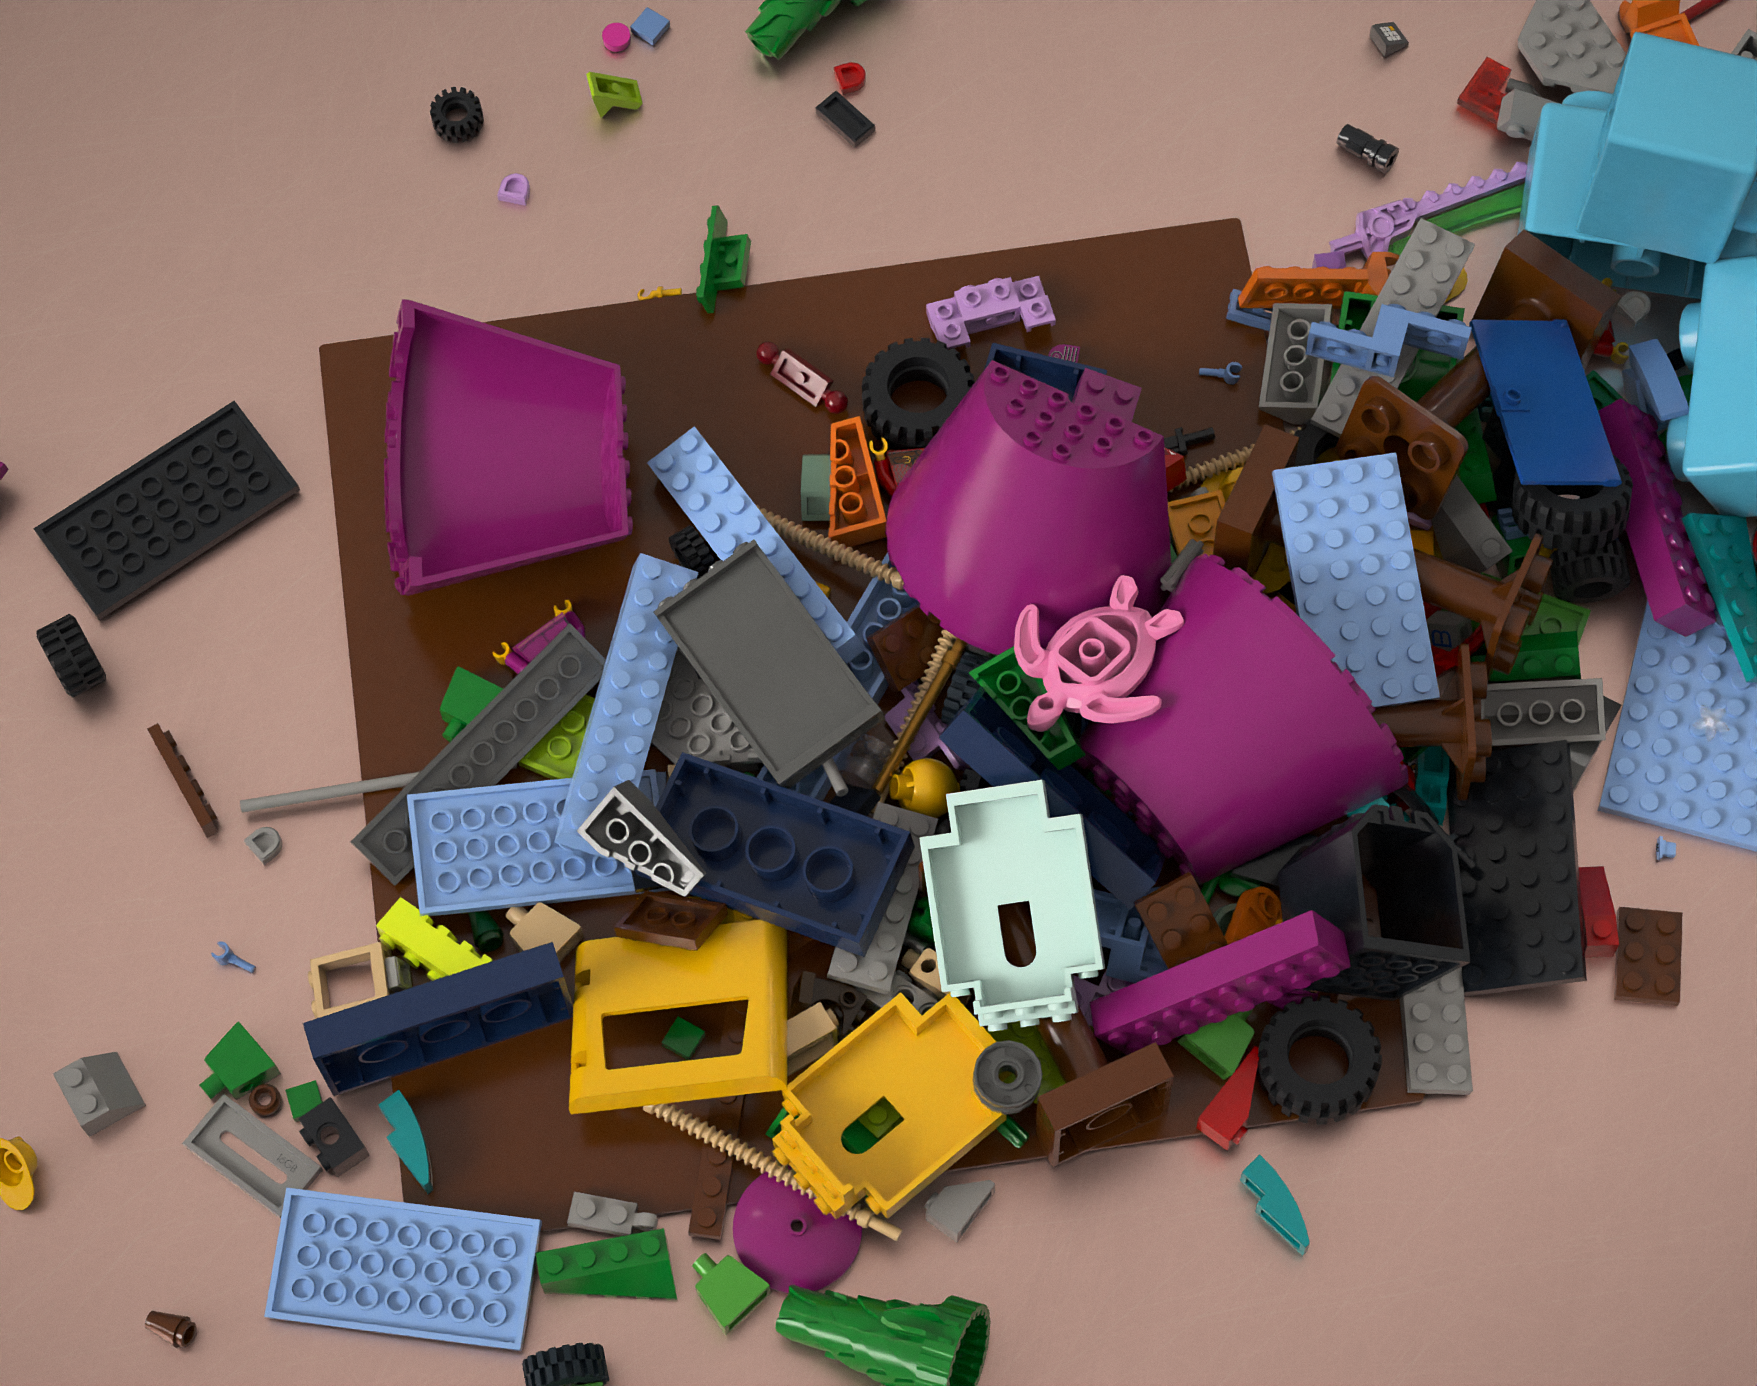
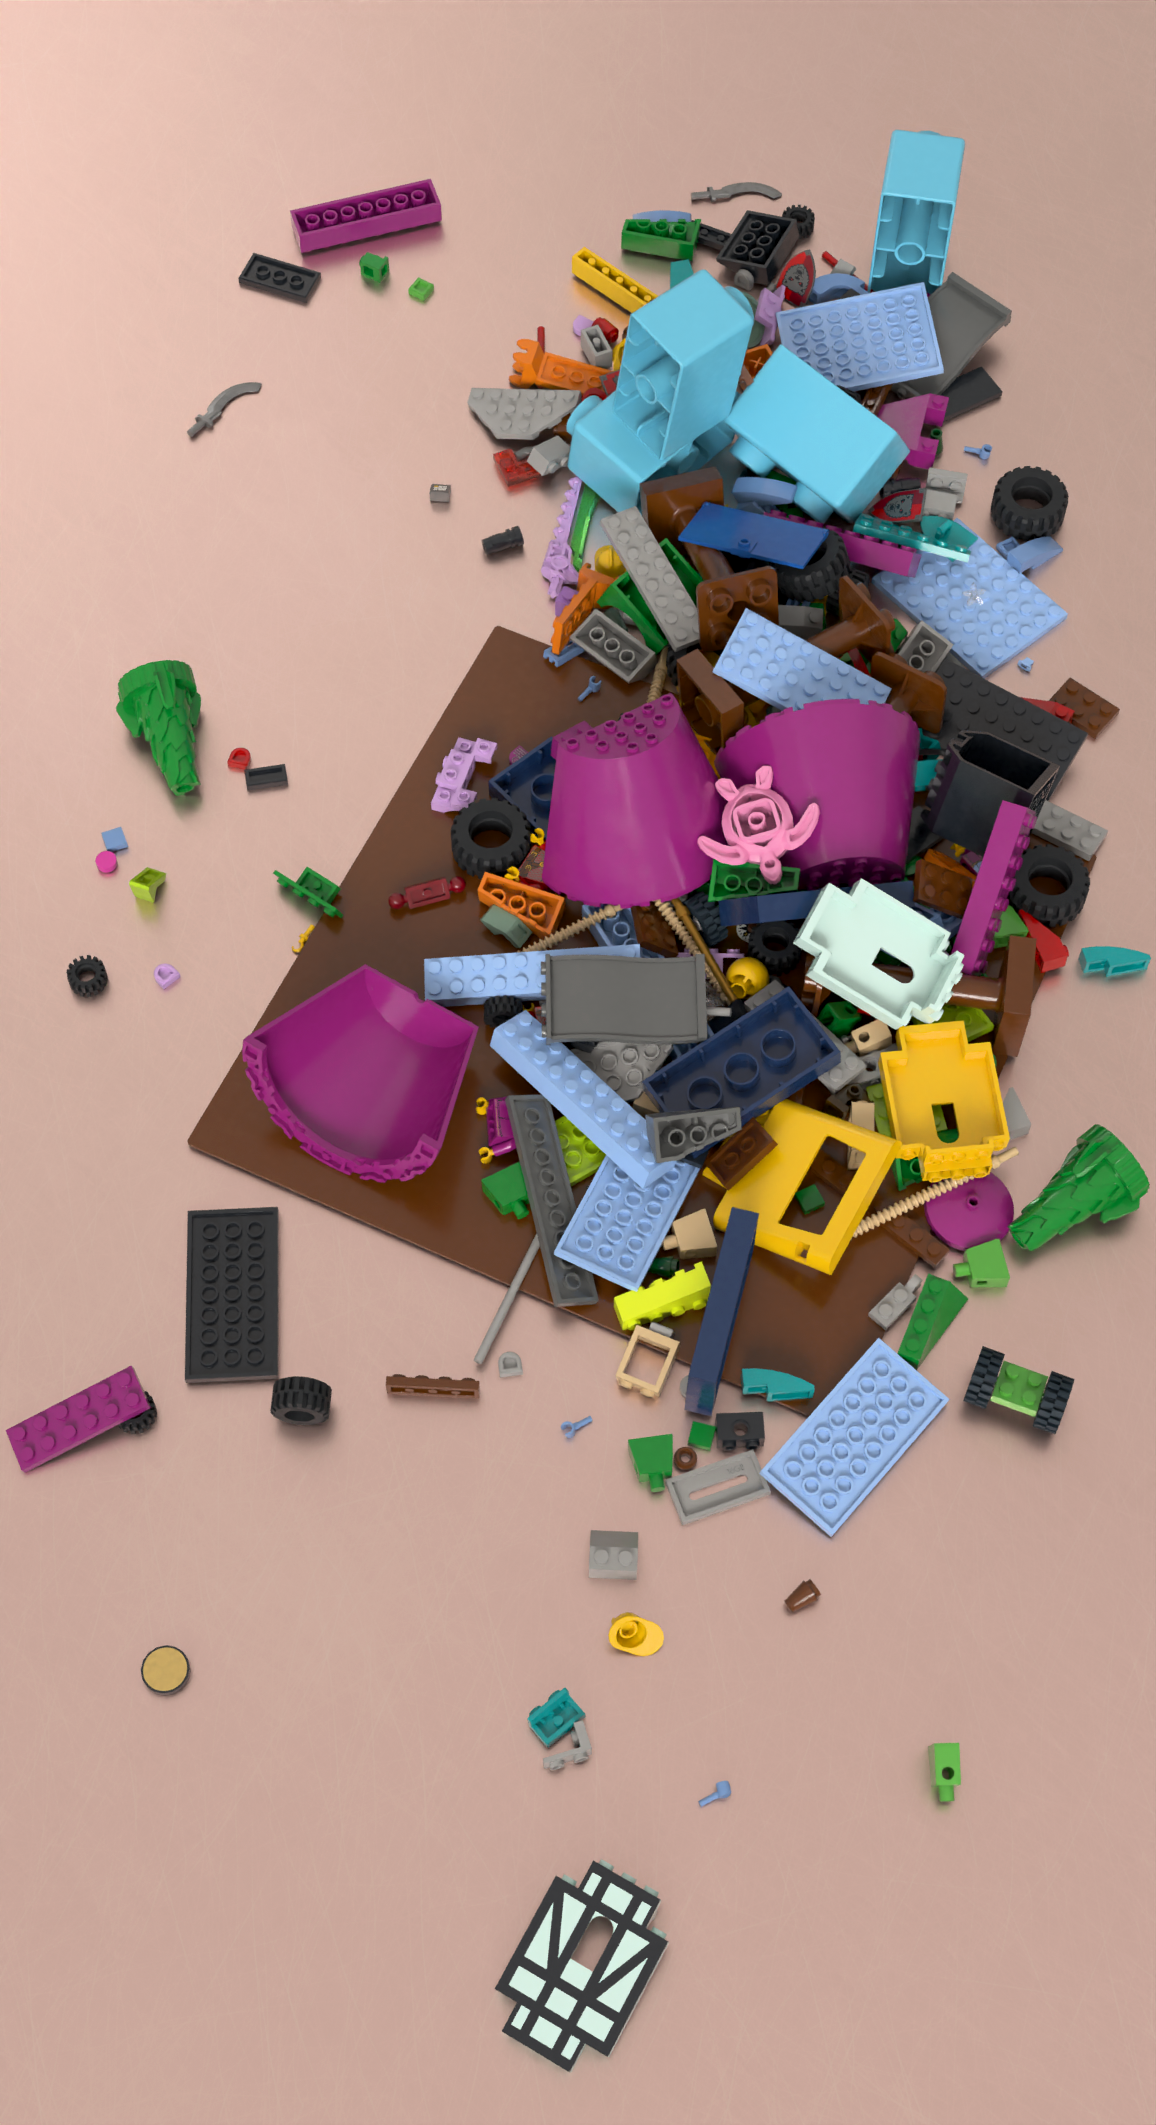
camera: 60 degrees left, 5 degrees down
dark grey wheel [973,1040,1042,1115] -> none
light grey axle [1160,539,1204,592] -> none
medium blue bracket [1305,304,1472,377] -> none

